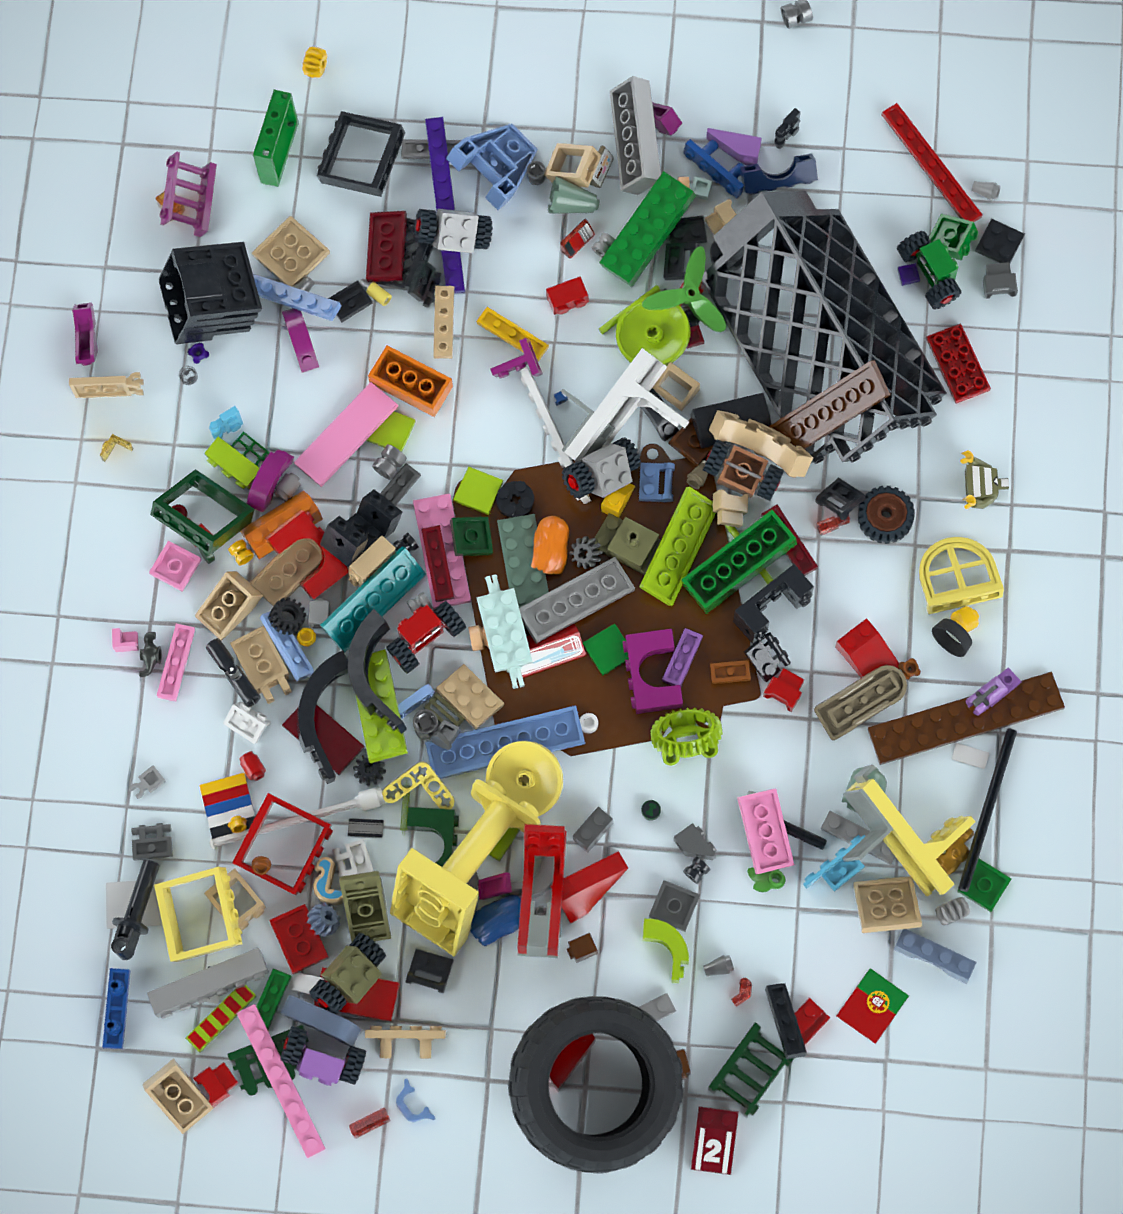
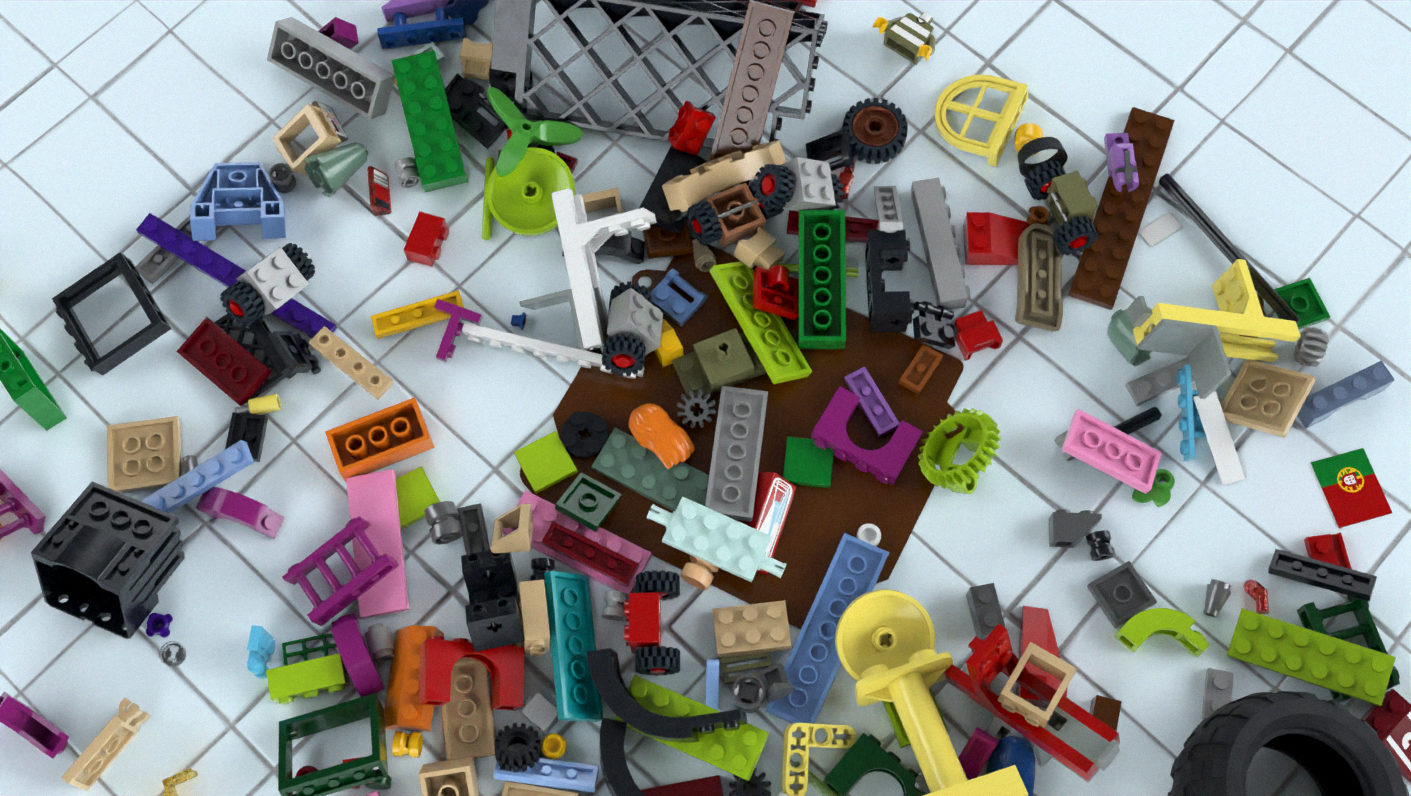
camera: 55 degrees left, 5 degrees down
tile [641,800,661,821] -> none
none -> magenta fence [282,516,399,626]
none -> tan tile [491,503,533,553]
none -> red bracket [668,101,716,155]
none -> brick [753,157,844,211]
none -> red plate [753,265,799,320]
none -> light grey plate [874,186,903,233]
none -> light grey brick [910,178,970,310]
none -> tan window [998,642,1077,728]
none -> brick [1024,161,1098,256]
none -> white sticker [1193,391,1245,485]
none -> lime plate [1227,608,1396,707]

